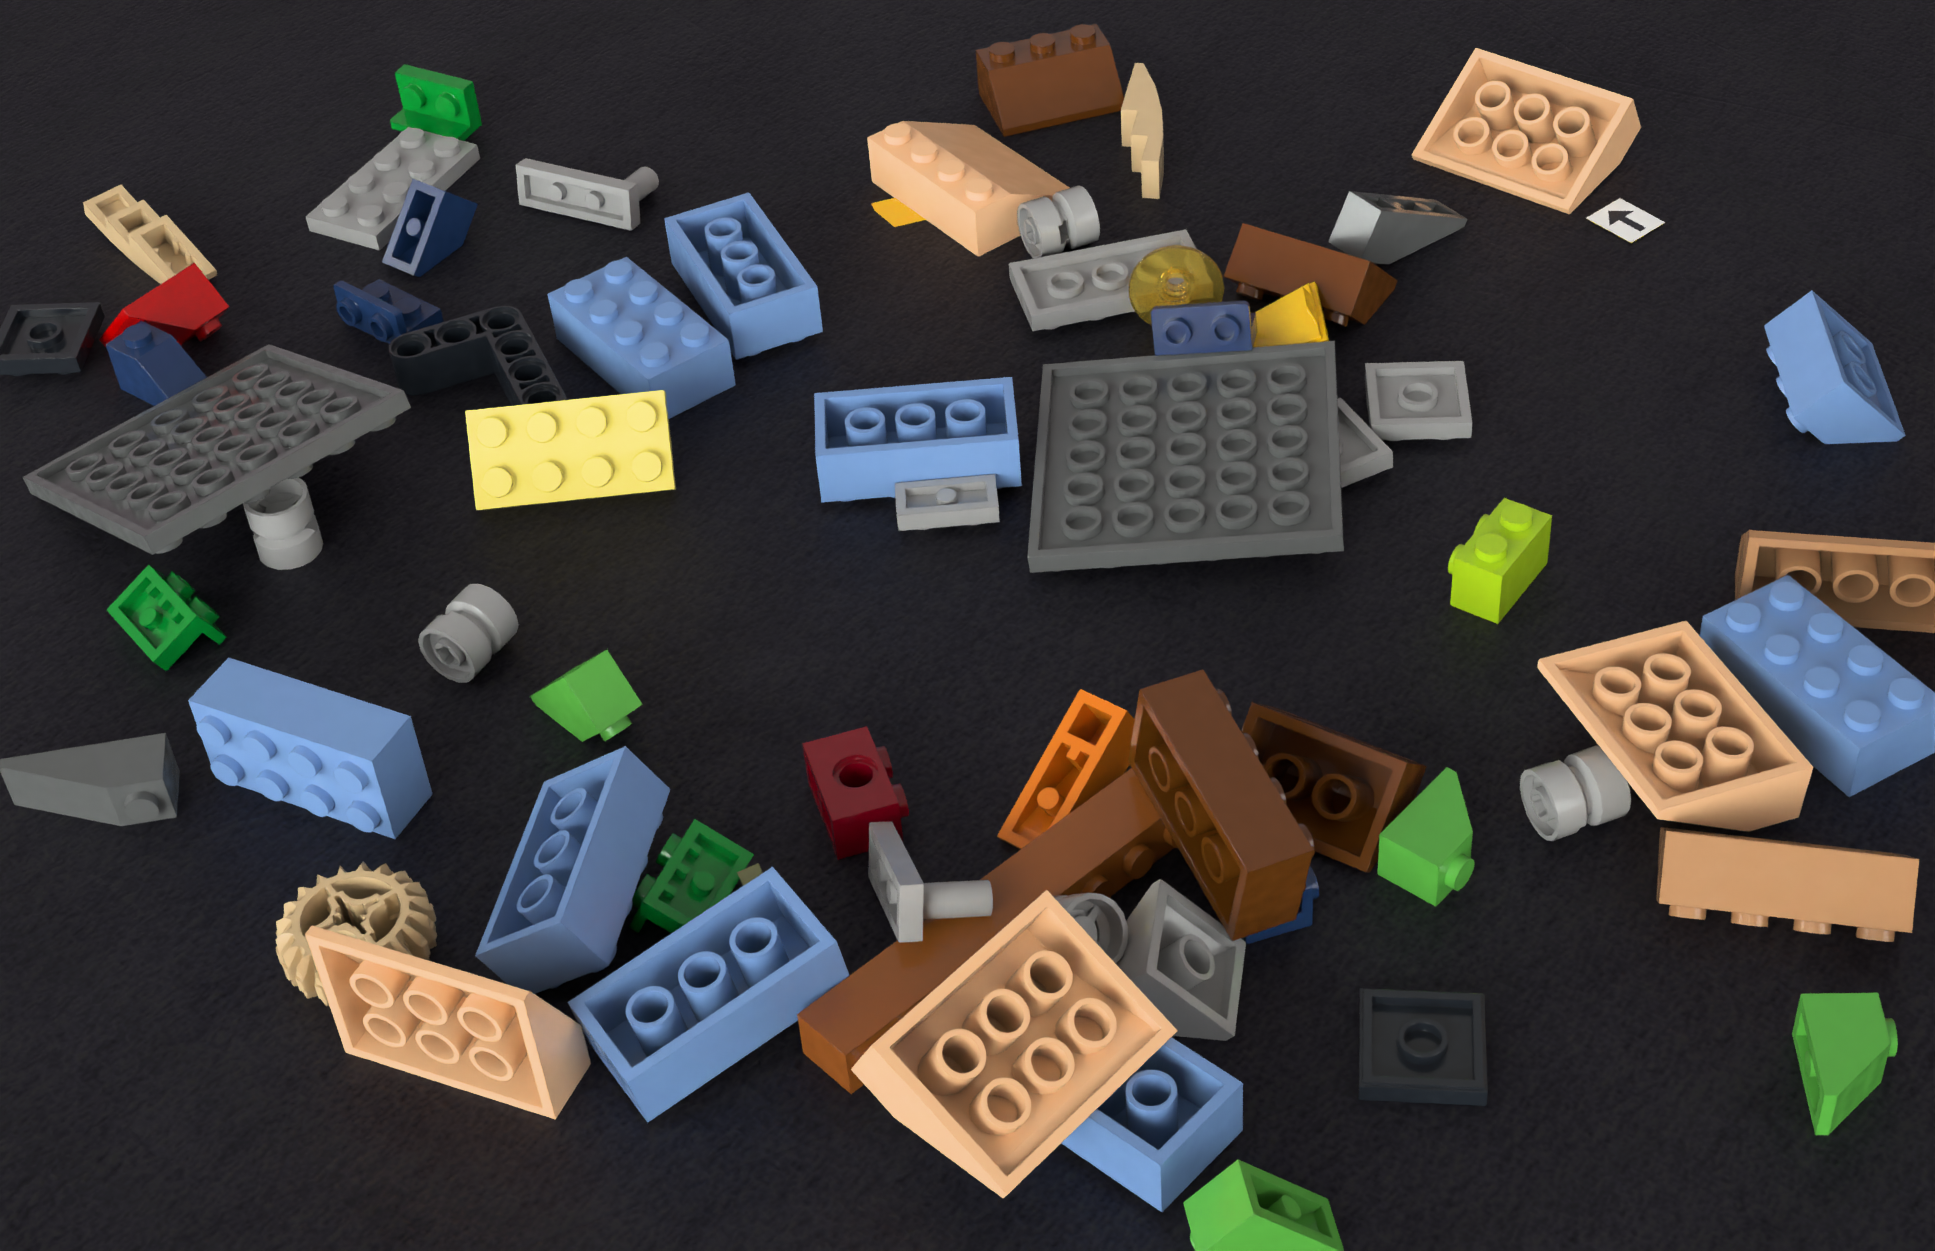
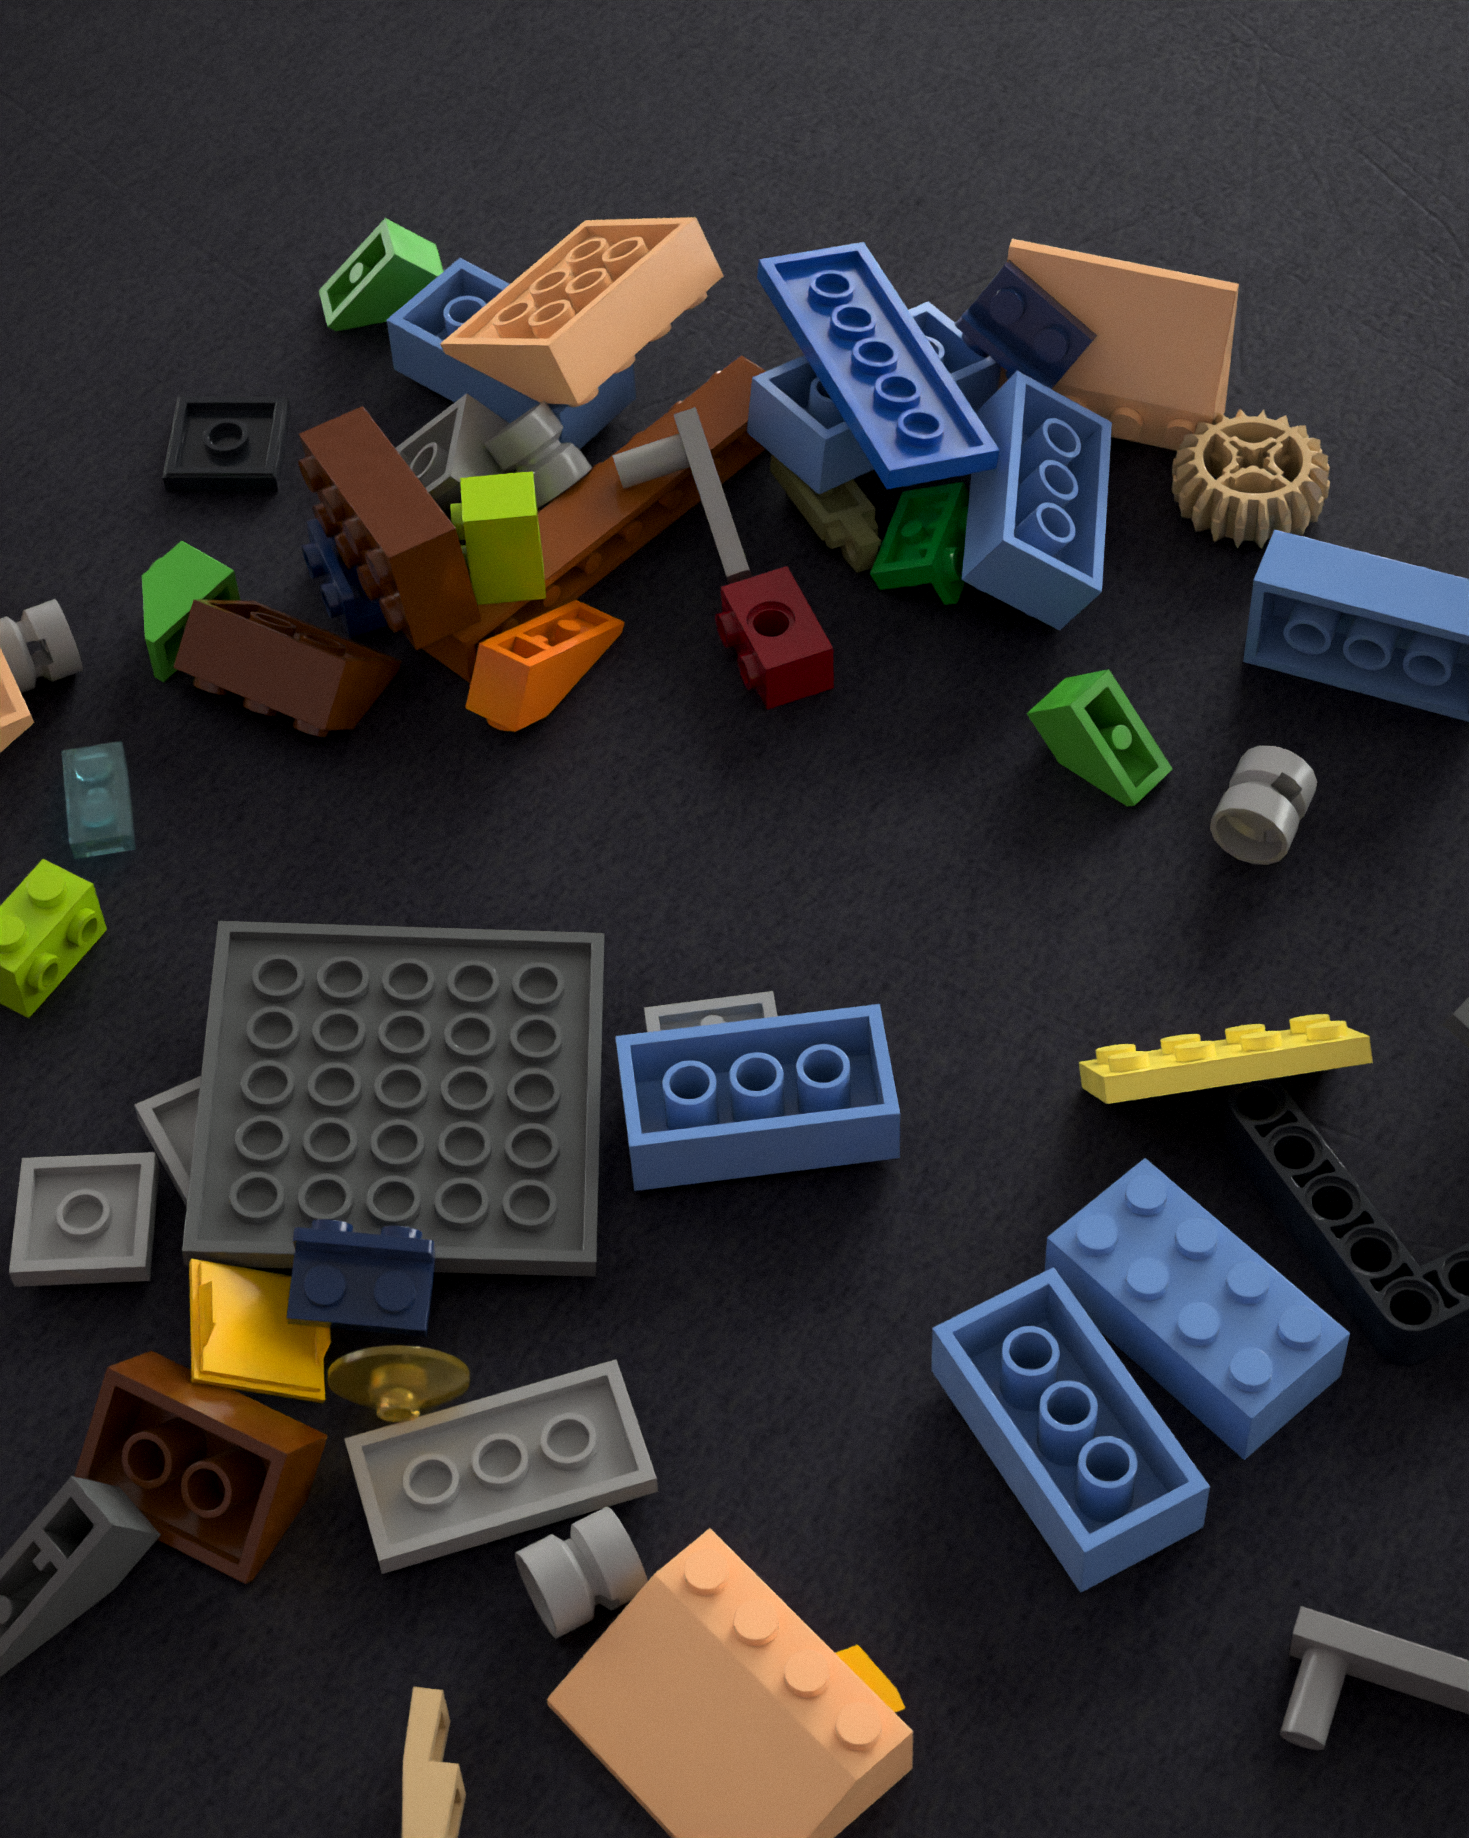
camera: 175 degrees right, 10 degrees up
none -> clear light blue plate [61,741,136,859]
none -> lime brick [450,471,546,605]
none -> blue plate [757,242,1000,489]
none -> dark blue bracket [955,260,1097,389]

